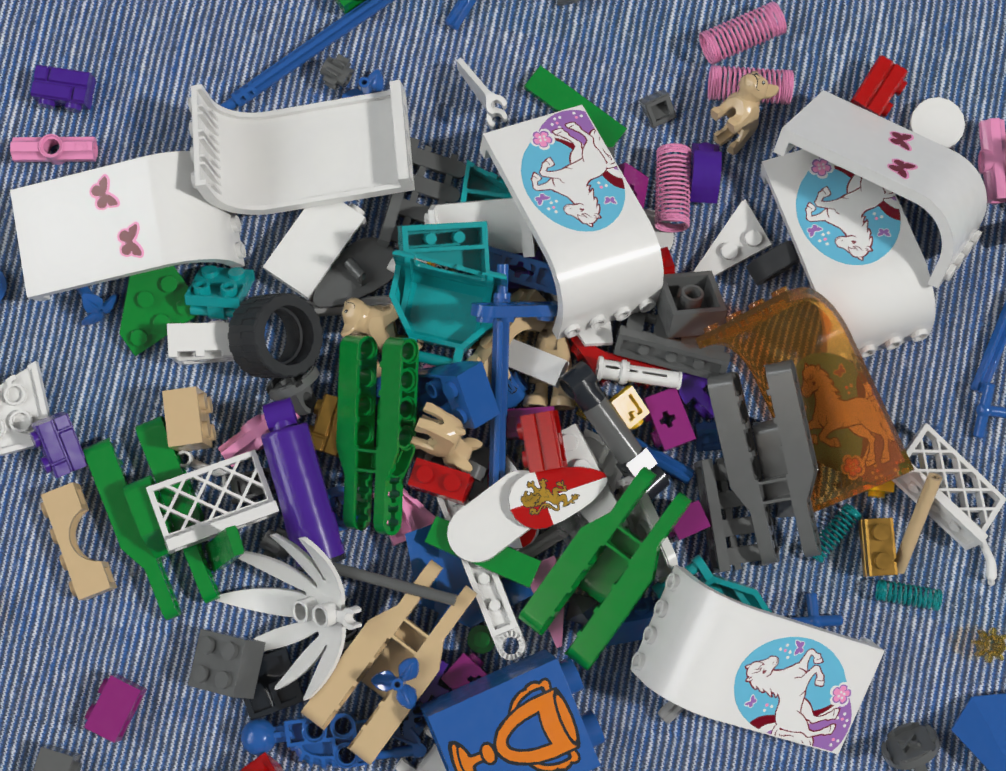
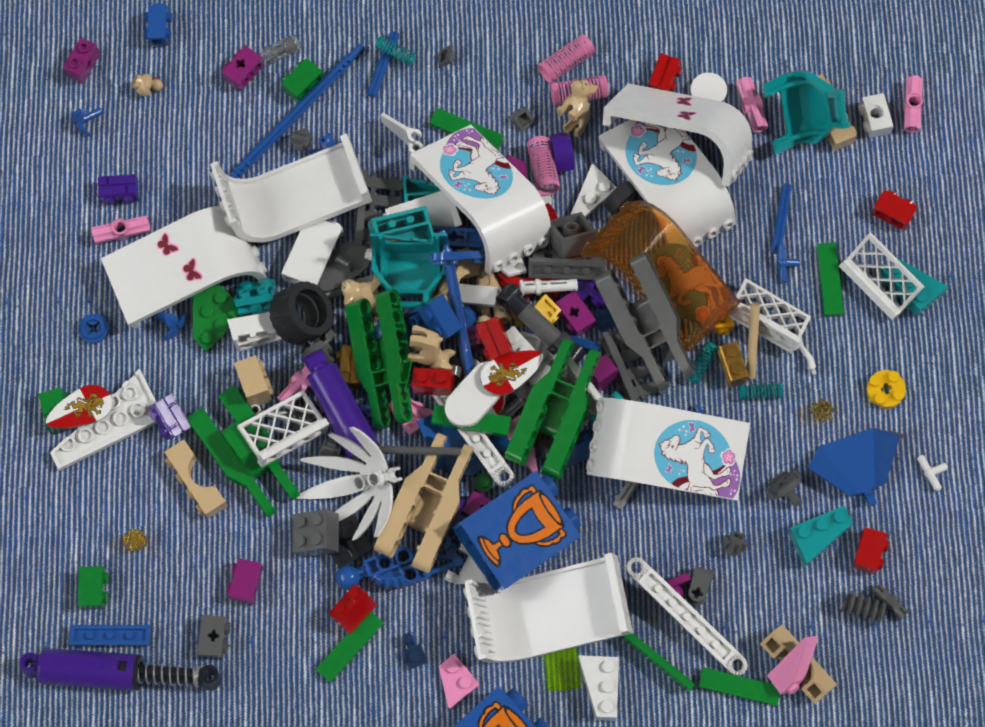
camera: 15 degrees left, 10 degrees down
green tile [205,525,245,572] -> none
blue plant [371,657,419,710] -> none

